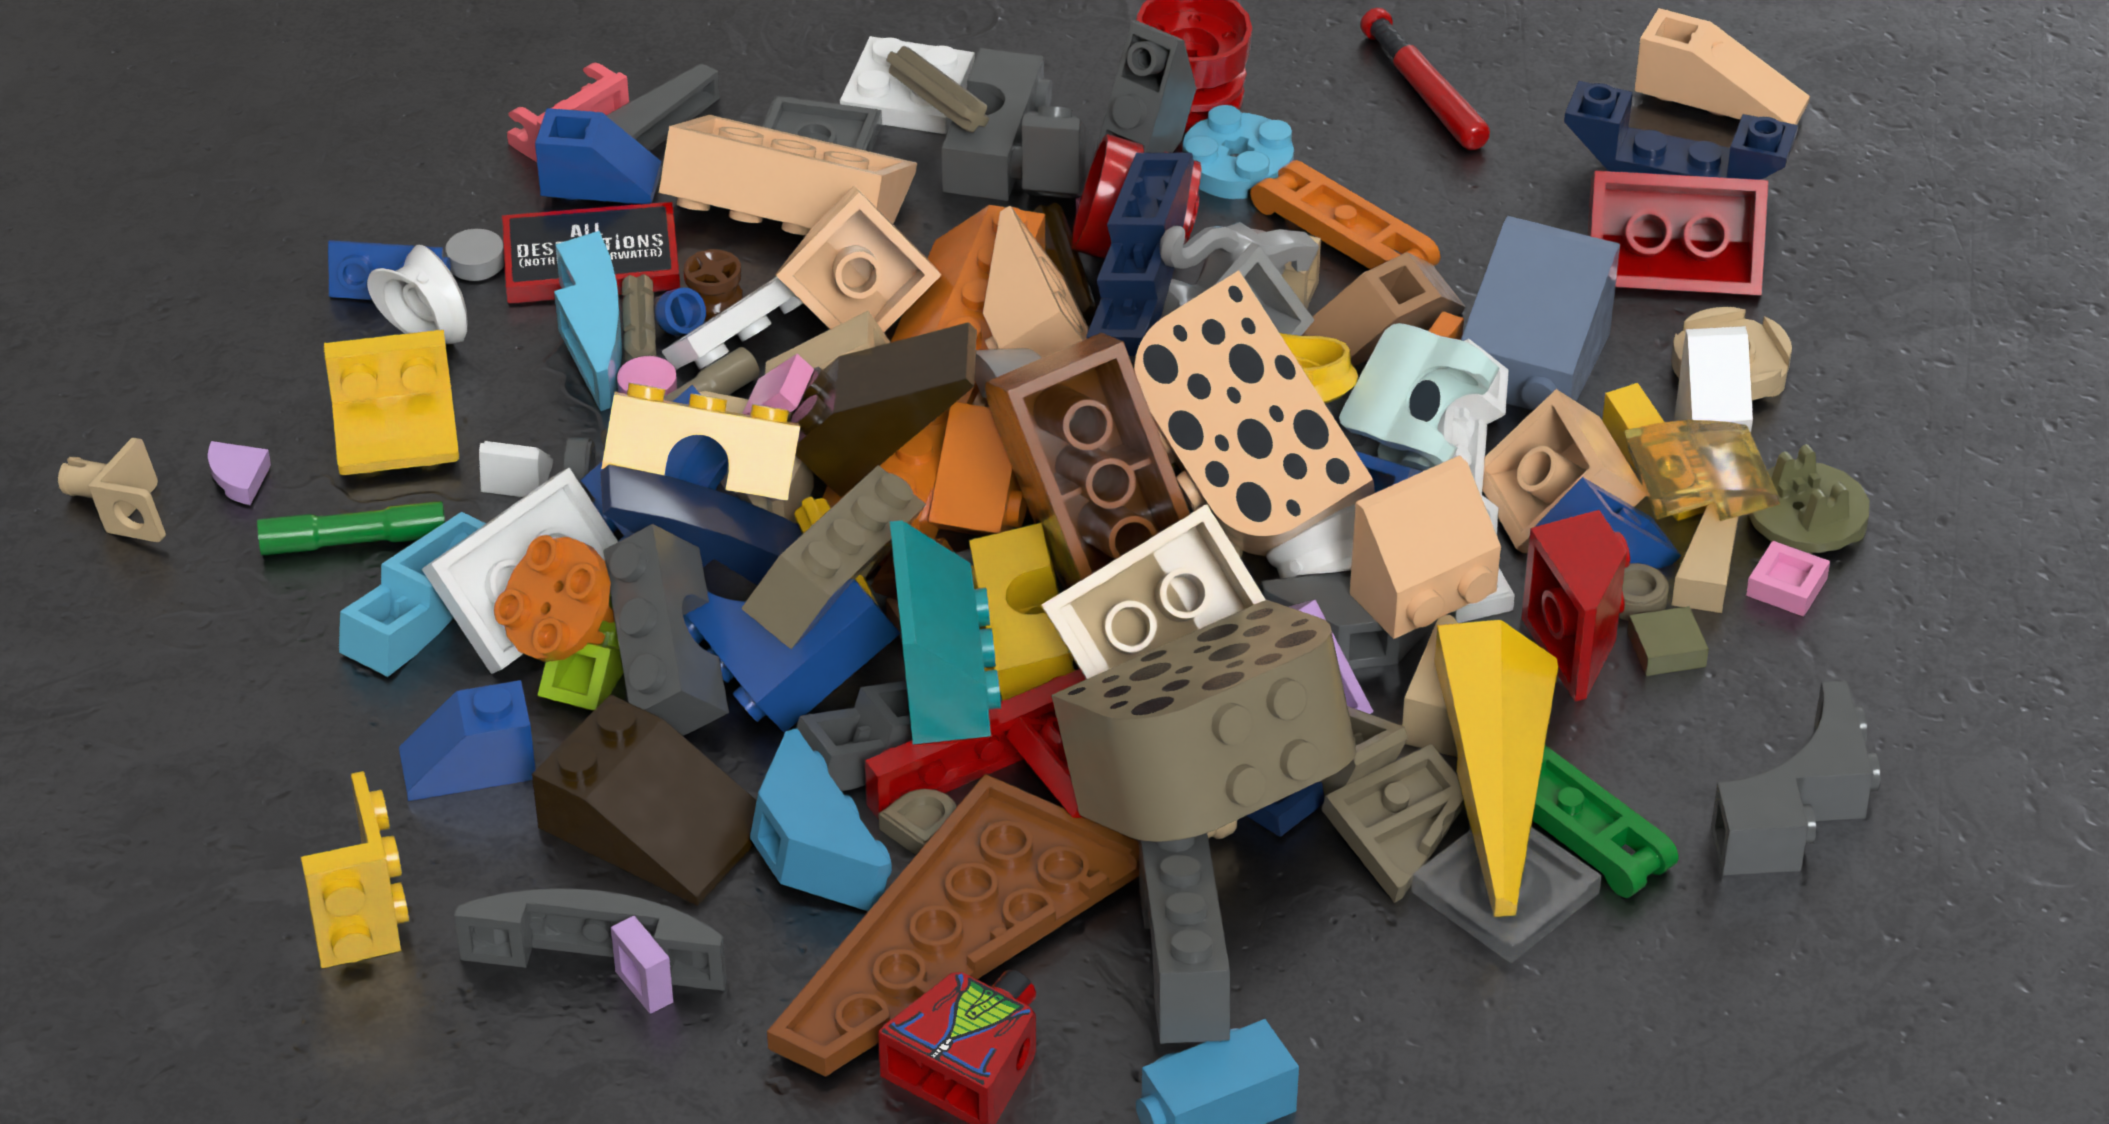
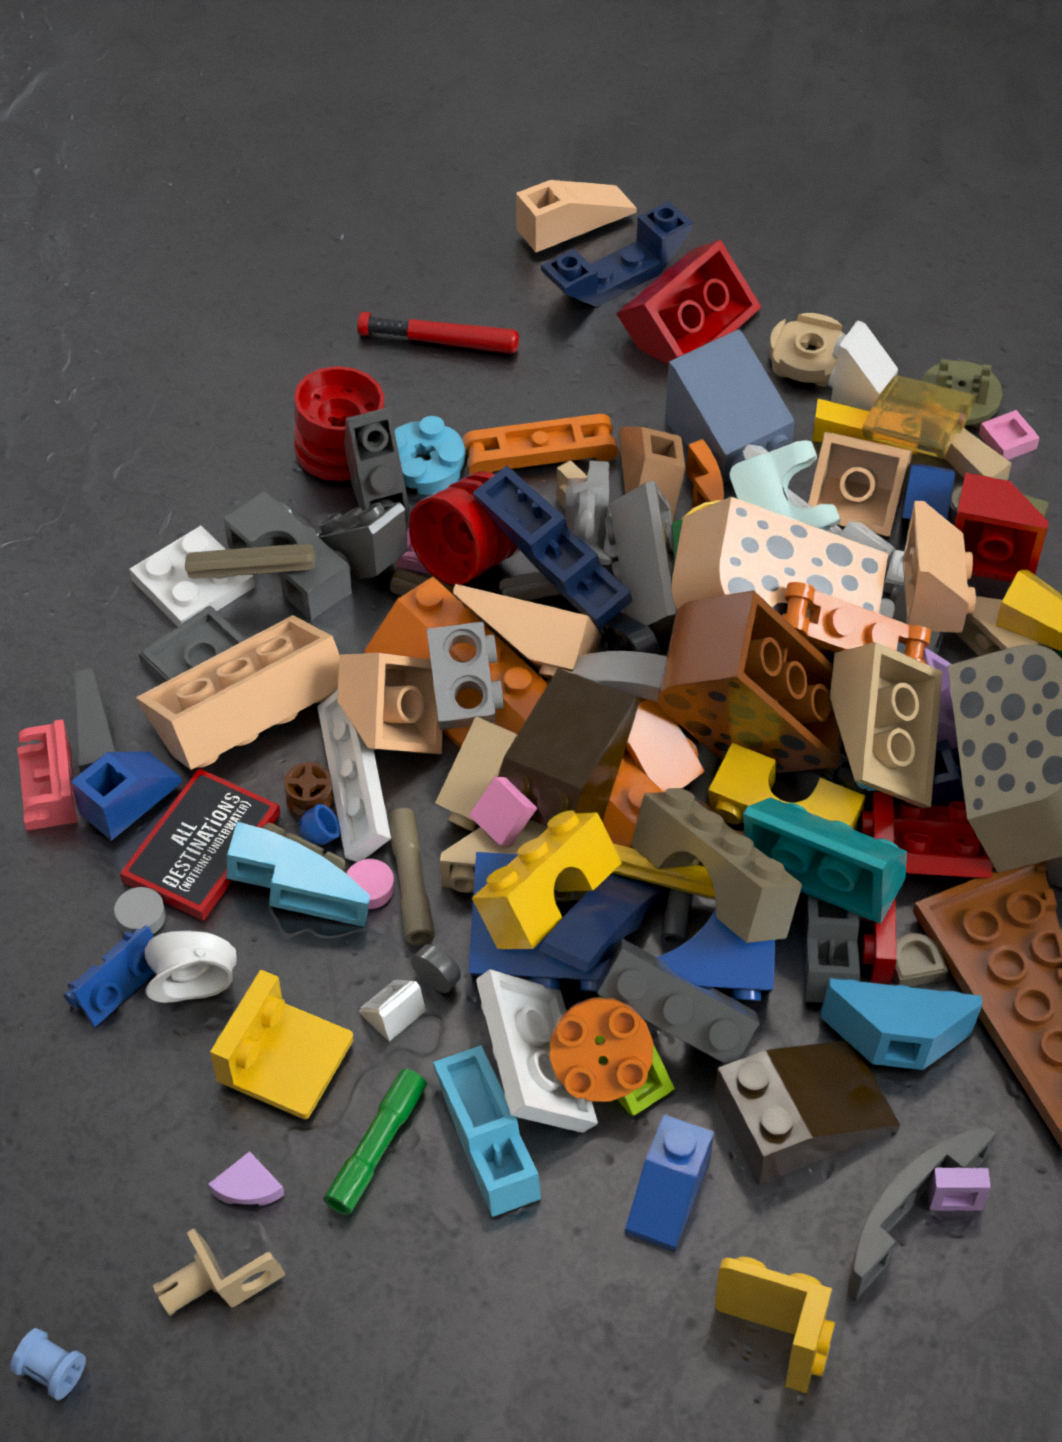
camera: 55 degrees left, 10 degrees up
none -> light grey brick [427,622,504,730]
none -> plate [781,582,931,664]

